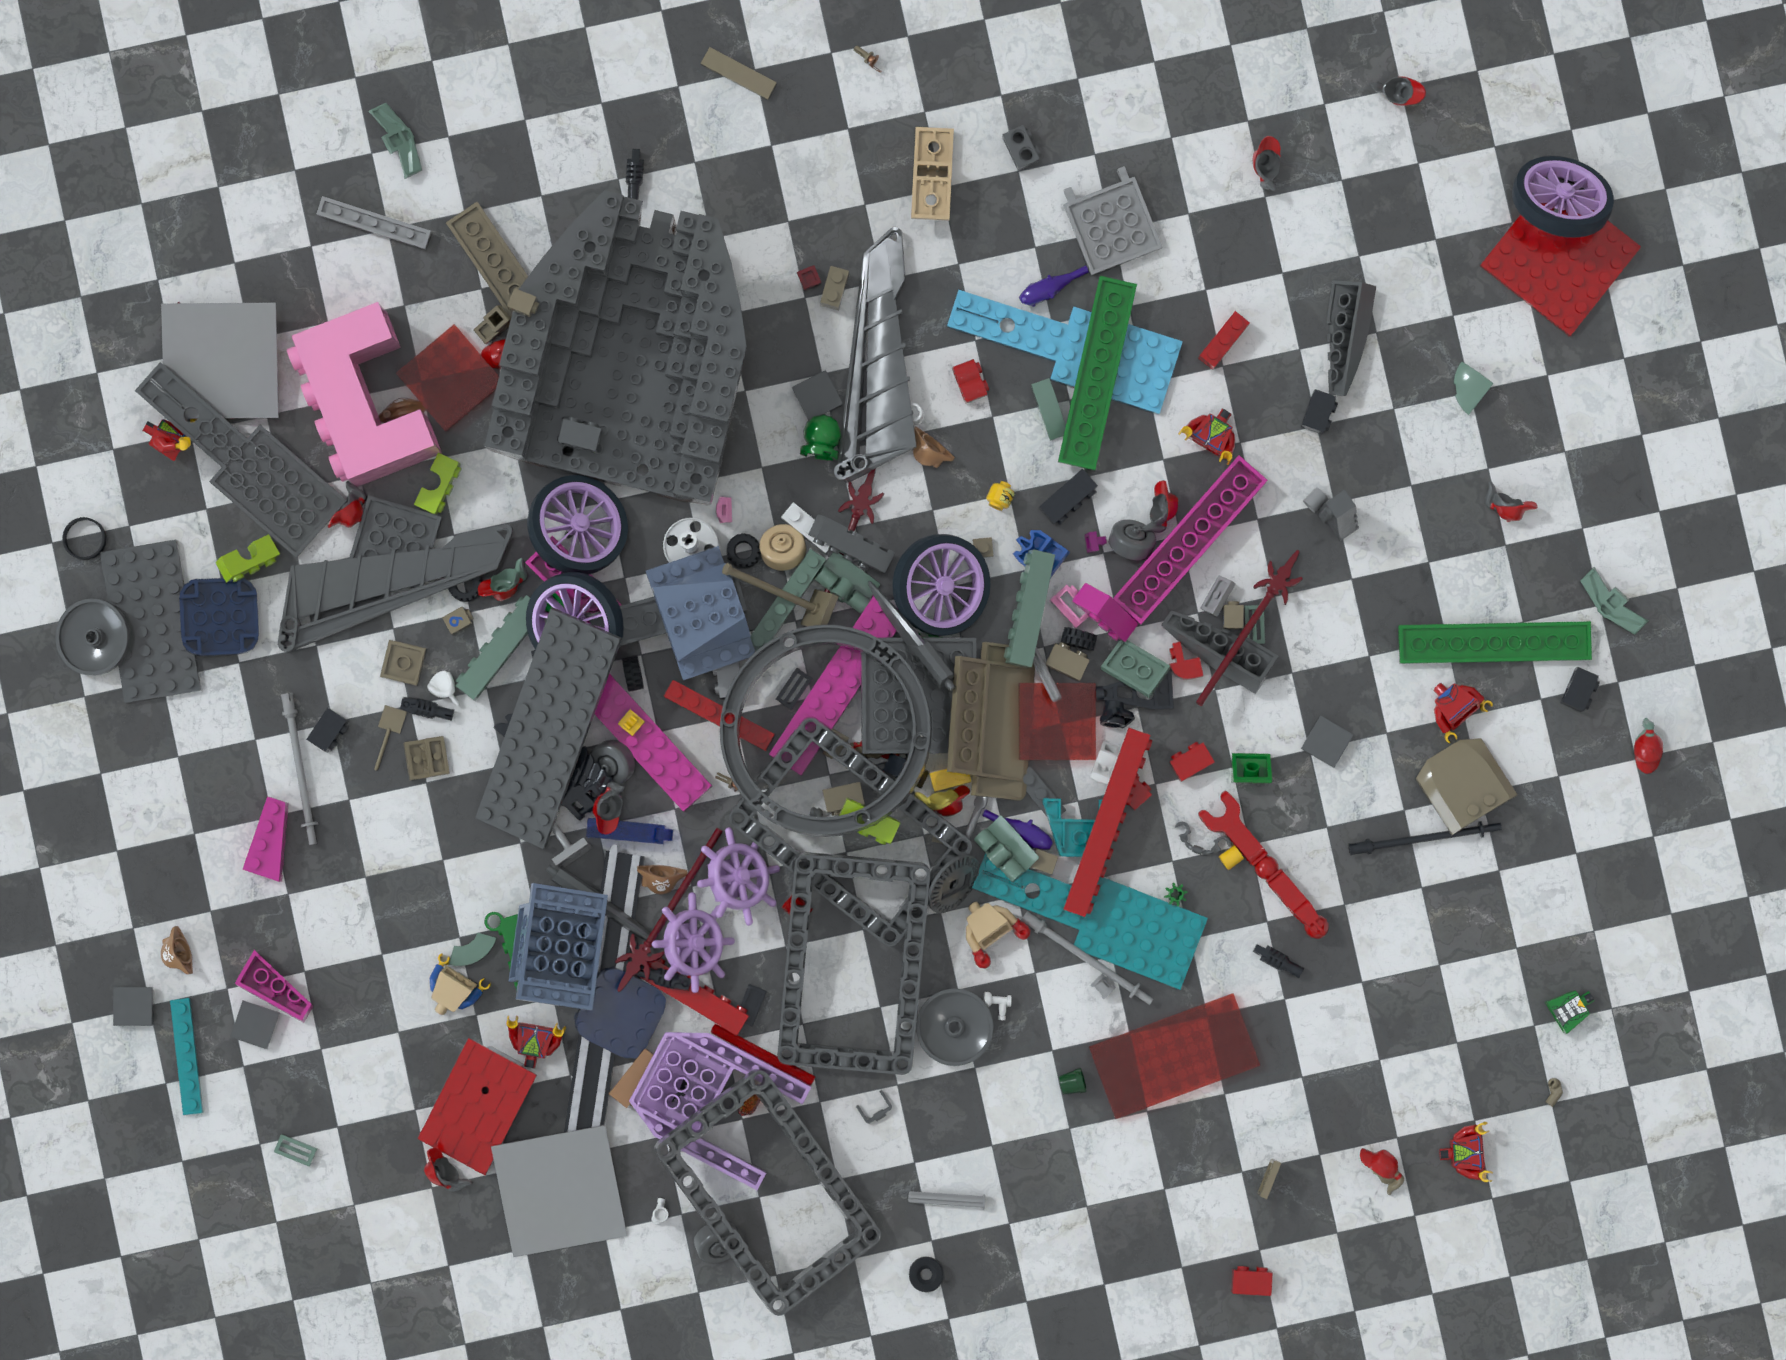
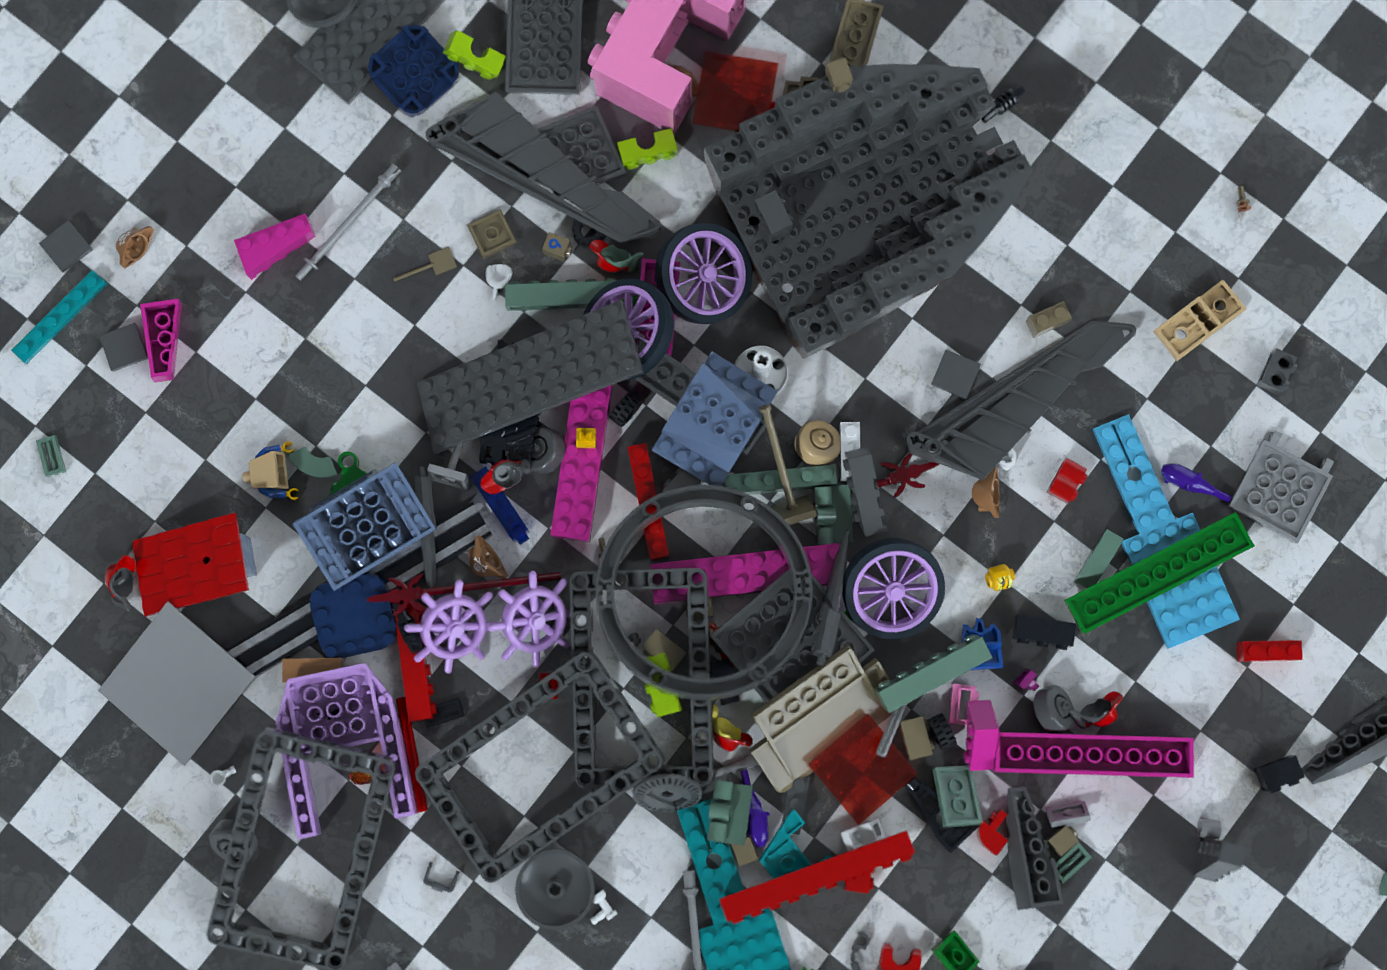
camera: 50 degrees right, 5 degrees down
black brick [306,707,349,753] -> none
red hair [328,481,366,528] -> none
black hinge [400,697,455,721] -> none
dark tan slope [403,736,450,781] -> none
torso [506,1016,566,1068] -> none
dark tan tile [701,47,777,100] -> none
bright pink piece [716,497,732,523] -> none
black tyre [726,533,761,568] -> none
black tile [775,668,813,710] -> none
dark red plate [797,265,822,291] -> none
green tile [800,415,841,461] -> none
yellow brick [929,768,972,792] -> none
tan torso [966,902,1031,969] -> none
dark tan plate [973,537,993,558] -> none
black piece [1100,700,1135,729] -> none
red brick [1169,742,1215,782] -> none
torso [1178,408,1235,465] -> none
dark red piece [1196,550,1303,706] -> none

